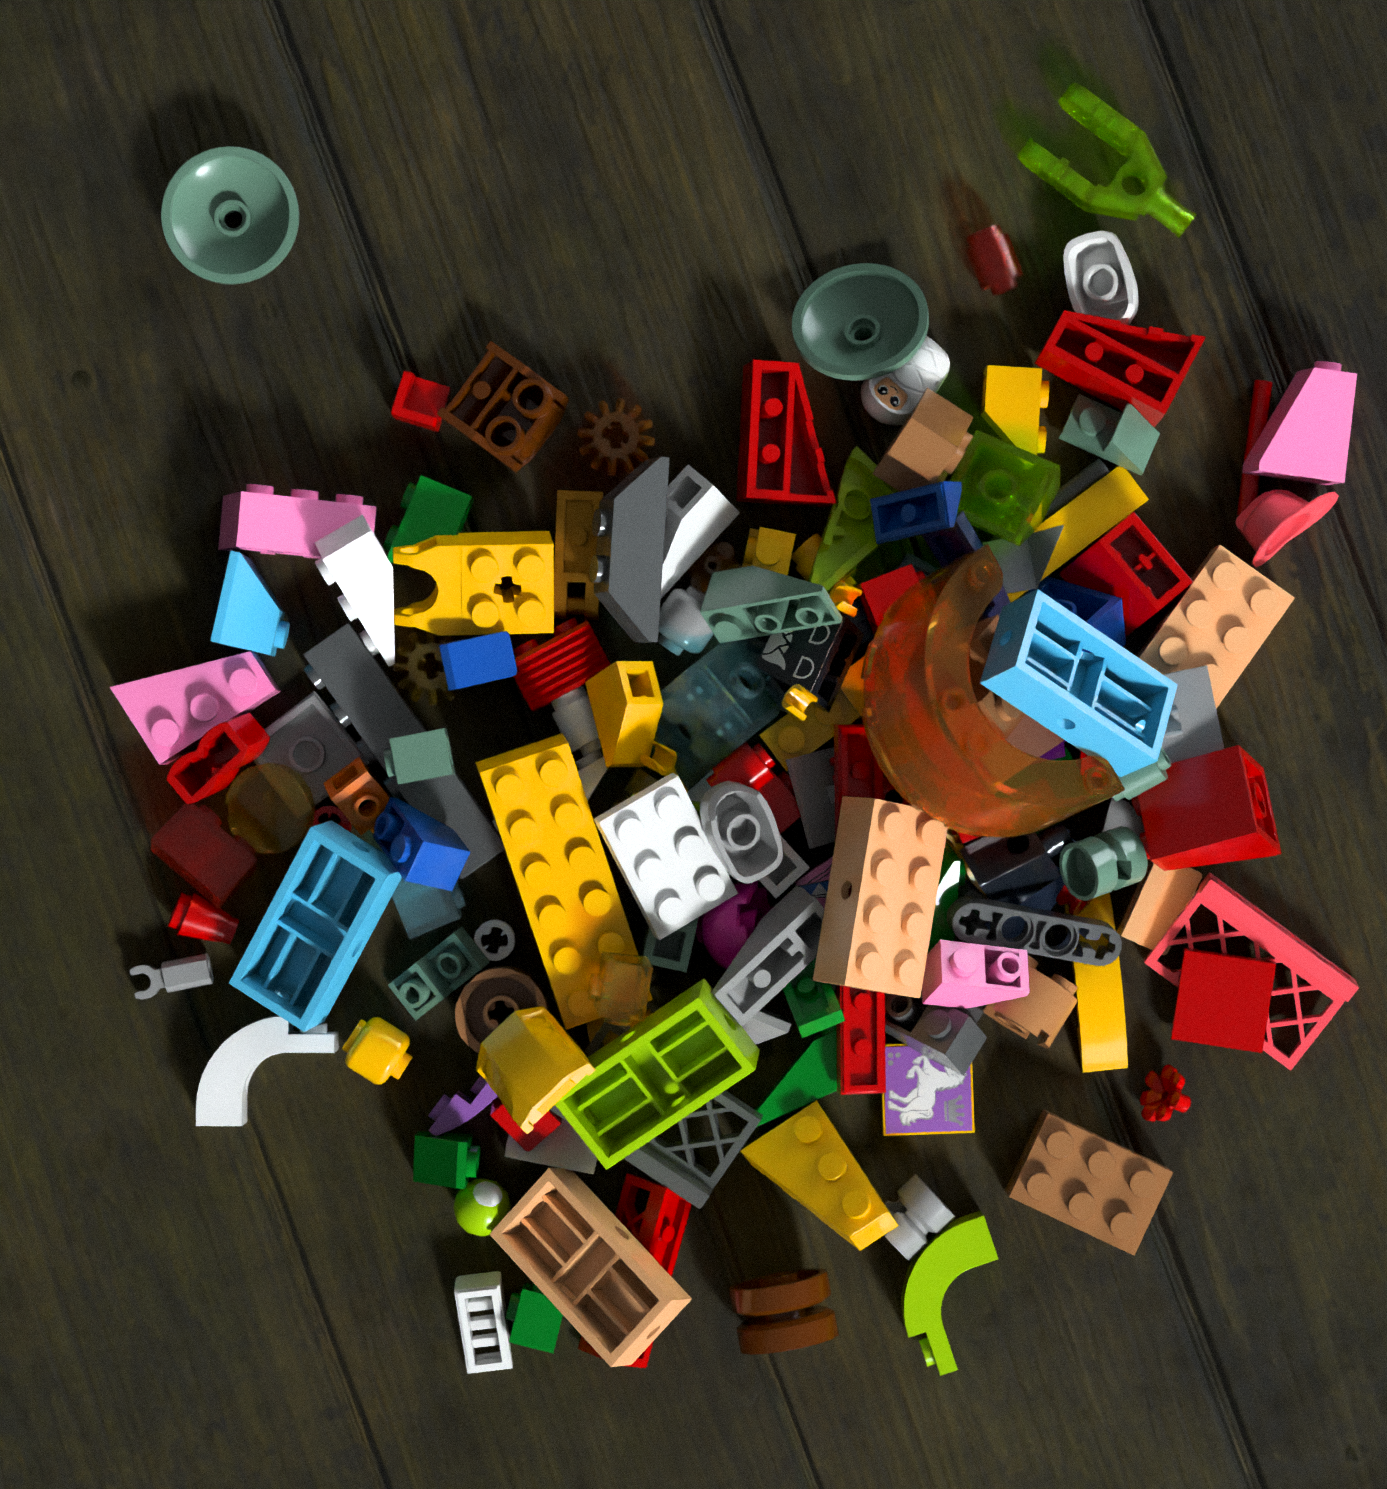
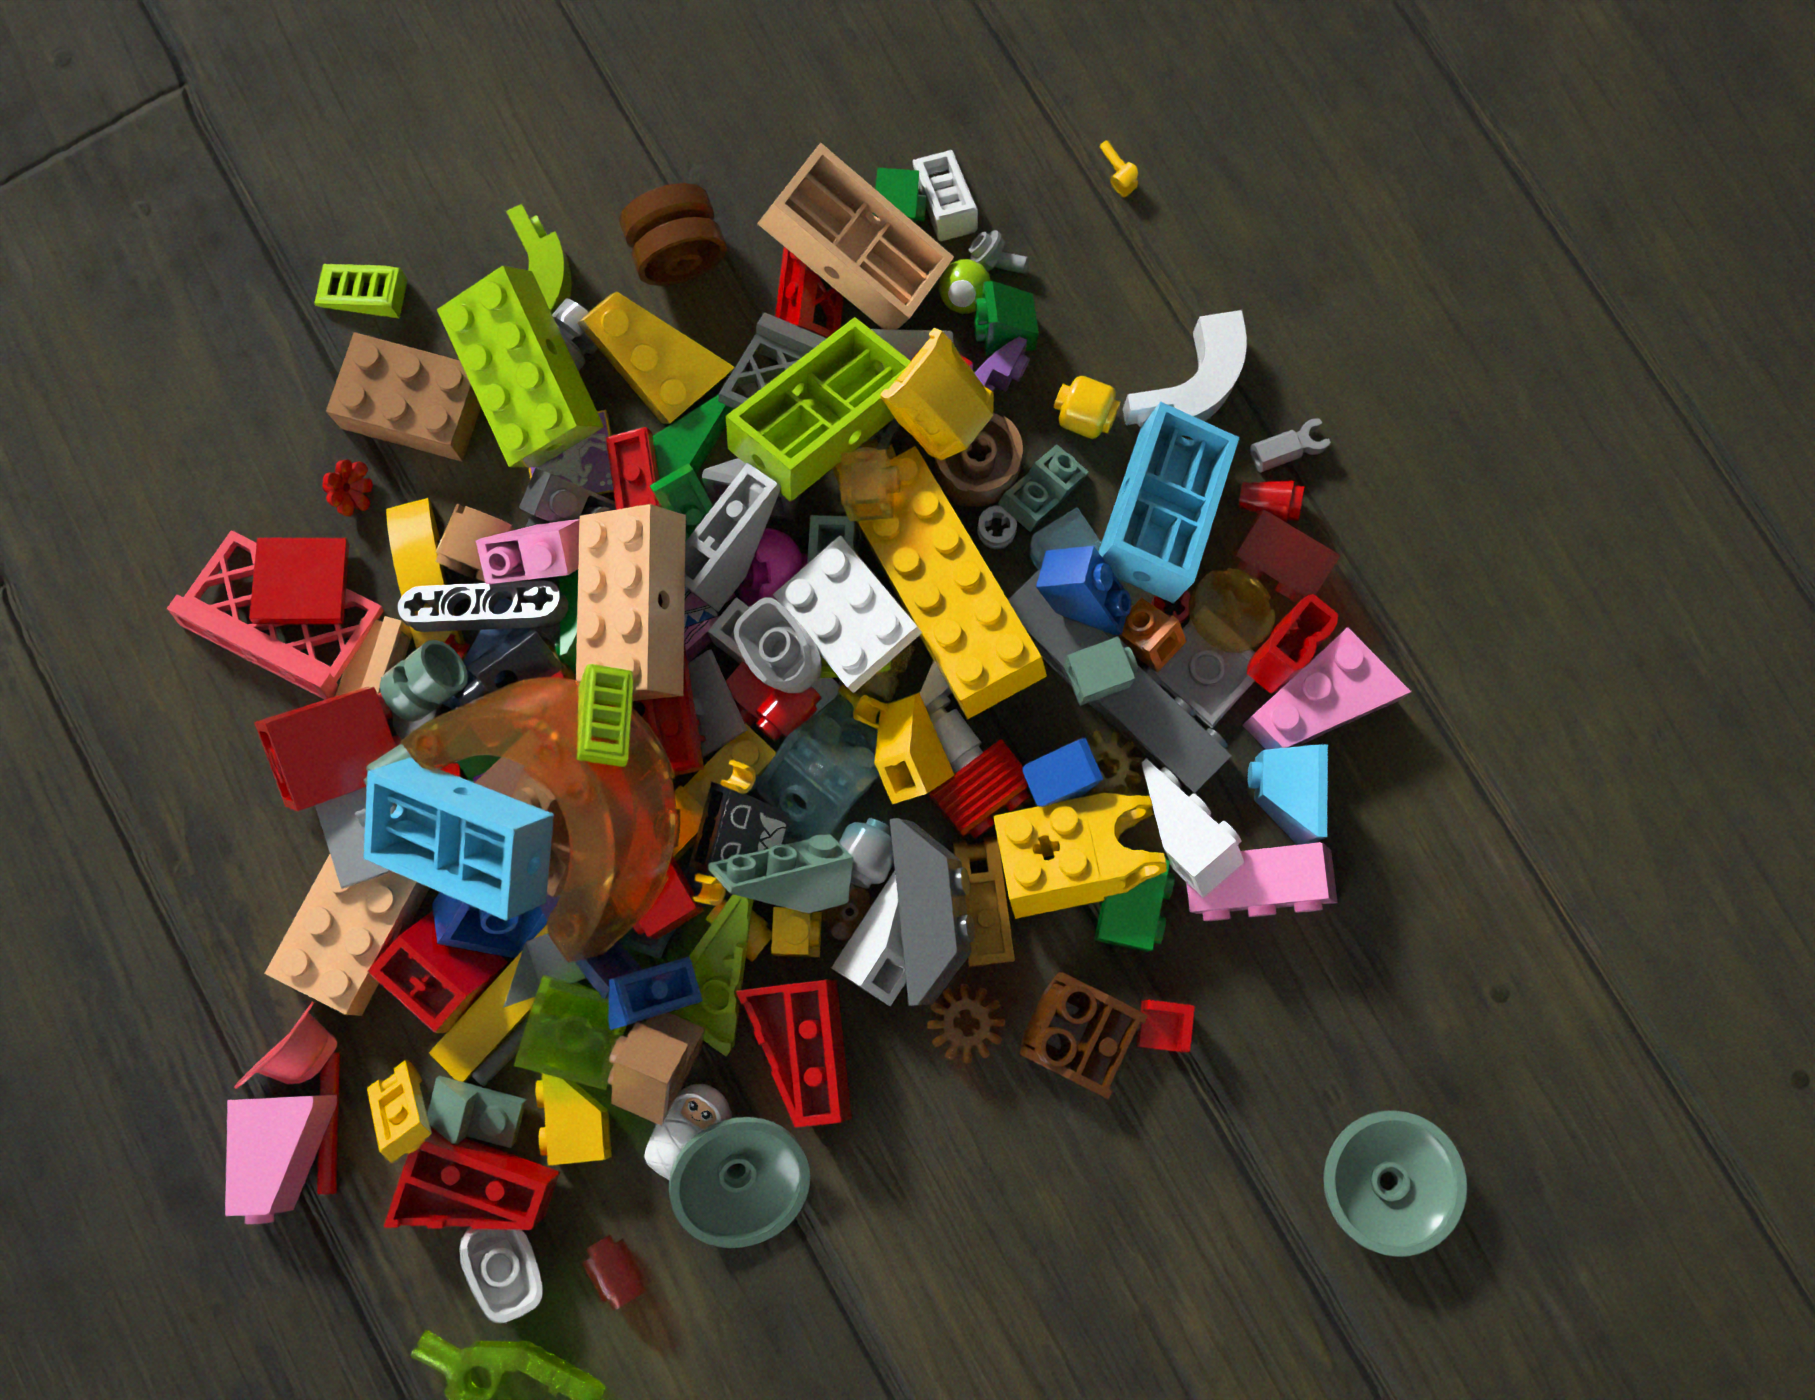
camera: 175 degrees right, 10 degrees down
none -> lime slope [315,264,408,318]
none -> yellow plate [367,1059,432,1164]
none -> lime brick [437,265,604,468]
none -> lime slope [577,664,633,767]
none -> light grey plate [969,230,1029,274]
none -> yellow hand [1100,141,1138,197]

